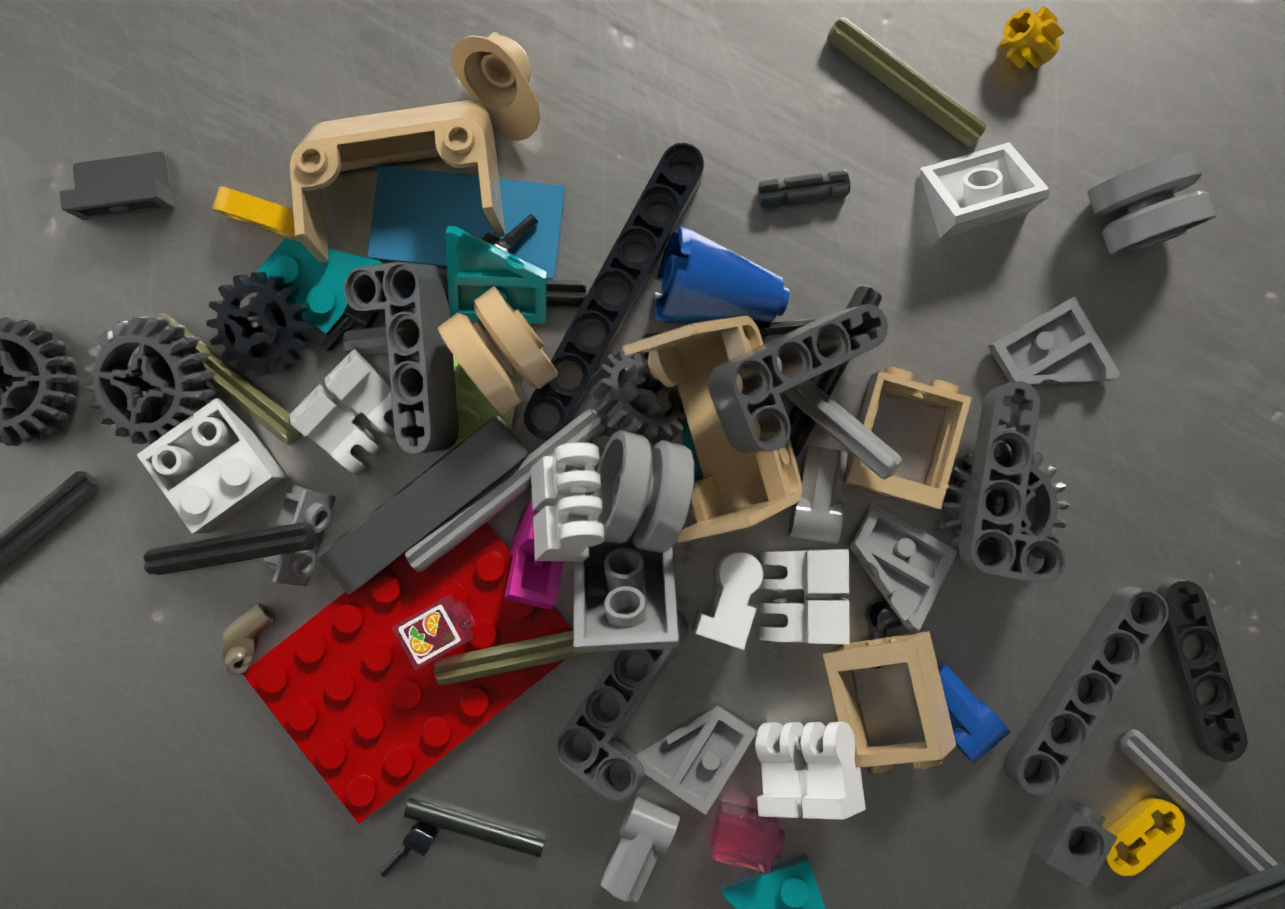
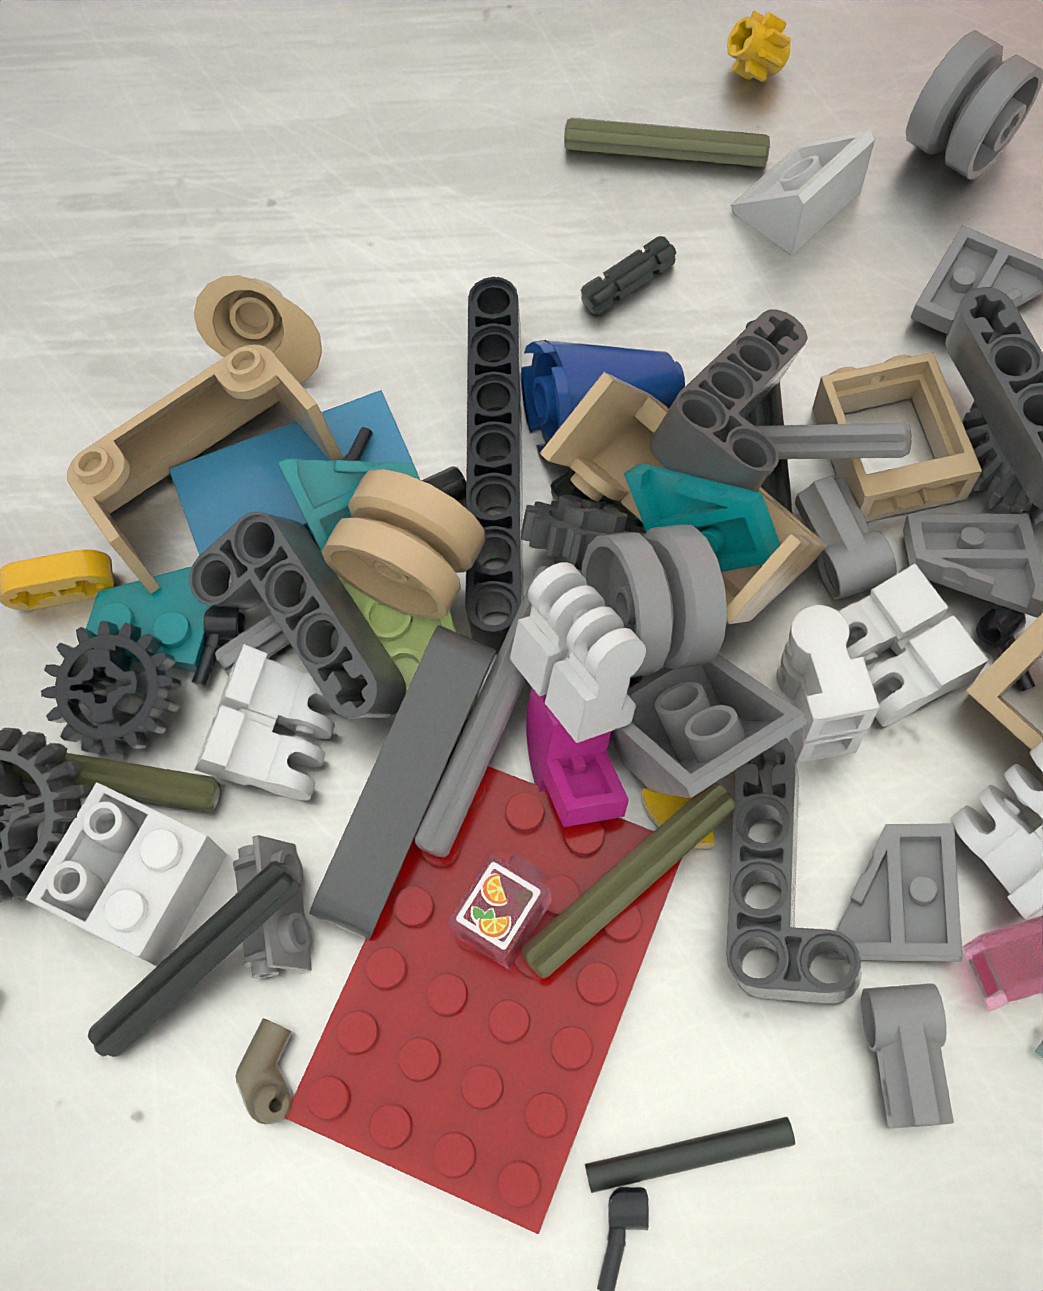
camera: 25 degrees left, 20 degrees down
none -> teal wing [624,463,781,572]

